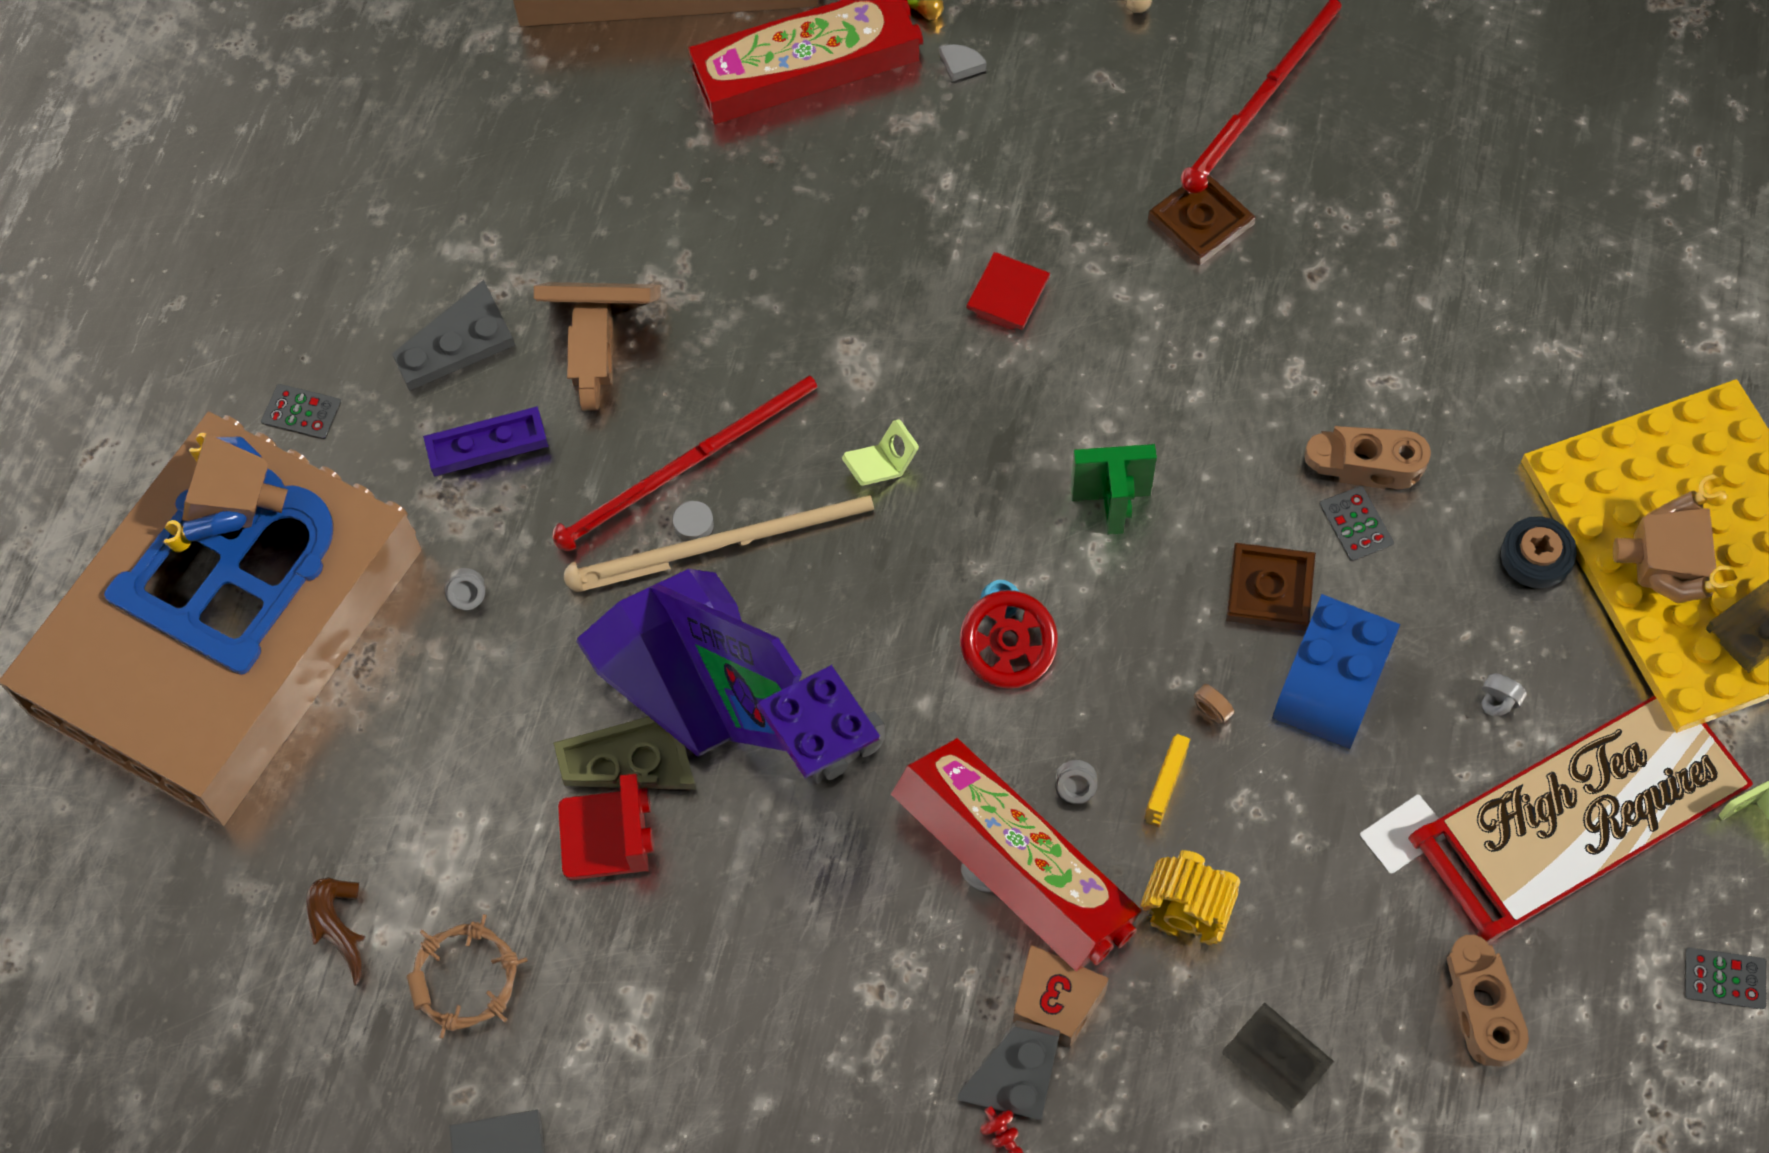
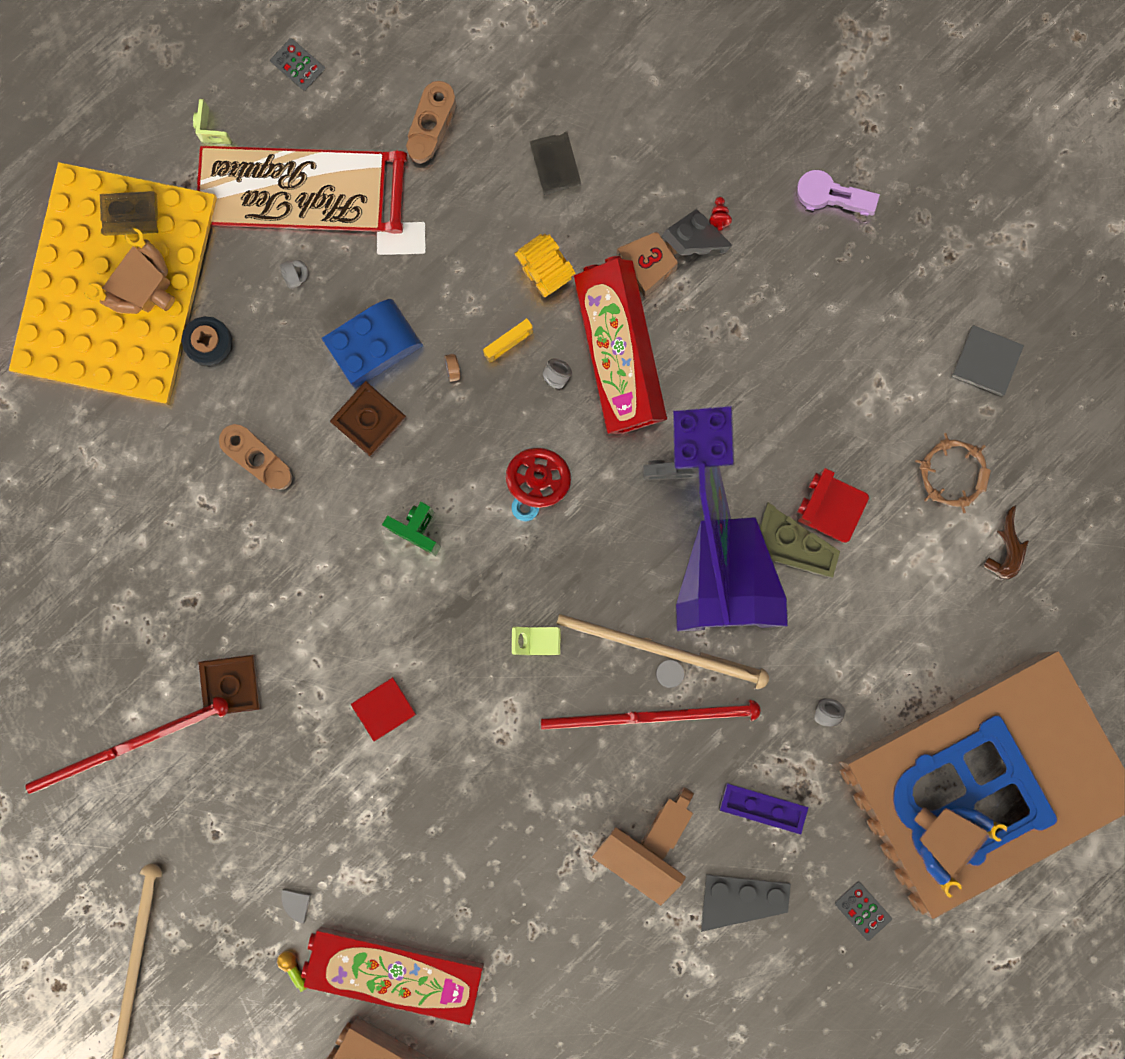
camera: 145 degrees left, 20 degrees up
dark grey sticker [1320,486,1394,560] -> none

